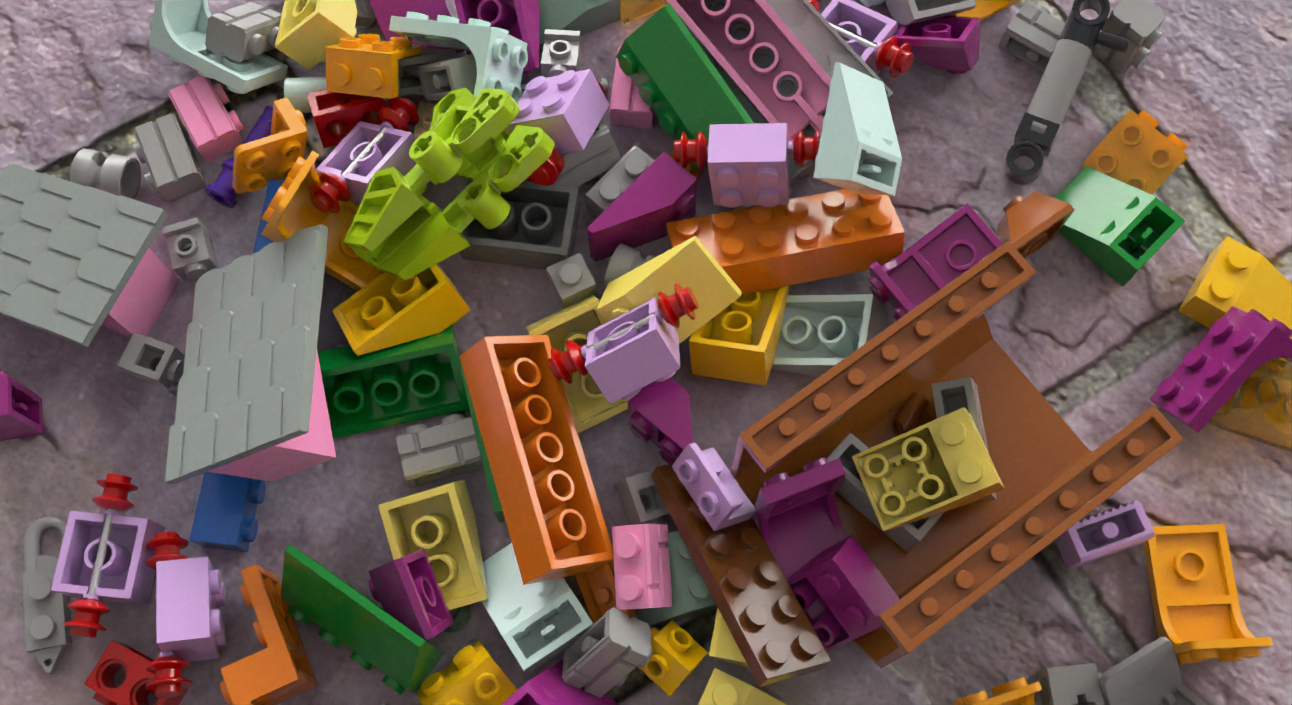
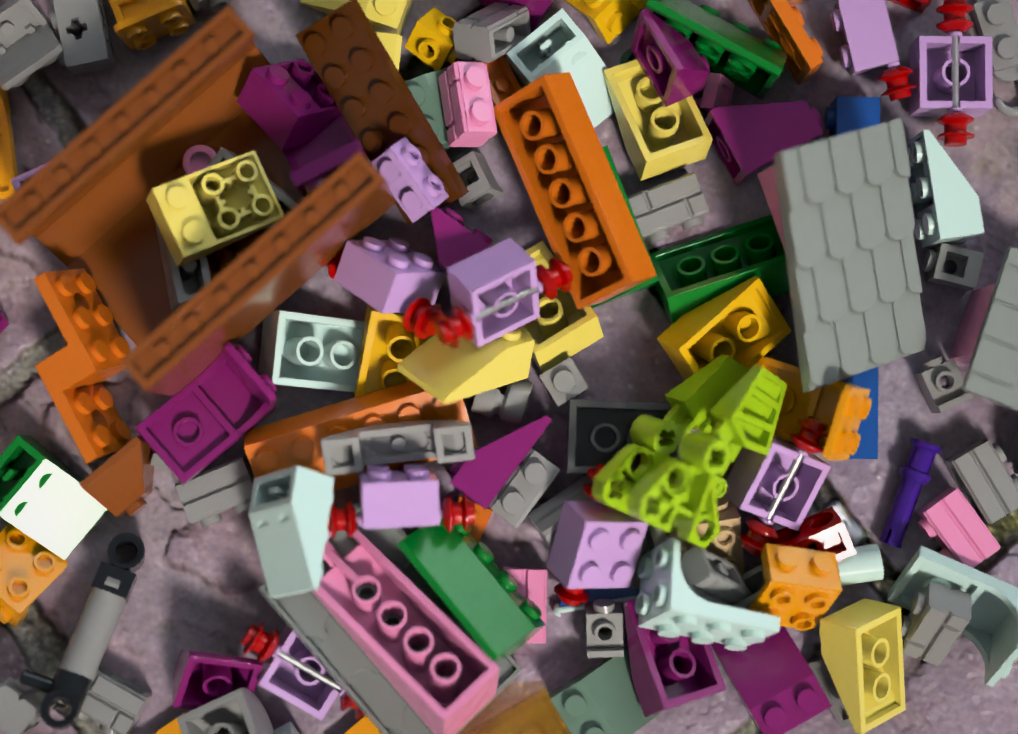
camera: 175 degrees right, 15 degrees up
light orange bracket [232,97,308,194] -> none
none -> orange bracket [33,268,132,464]
none -> light grey brick [175,456,255,528]
none -> bright pink tile [183,145,216,175]
none -> light grey slope [321,420,475,476]
none -> lavender brick [328,237,446,339]
none -> bright pink tile [694,73,735,113]
none -> magenta slope [704,101,823,186]
none -> light aqua slope [906,129,984,248]

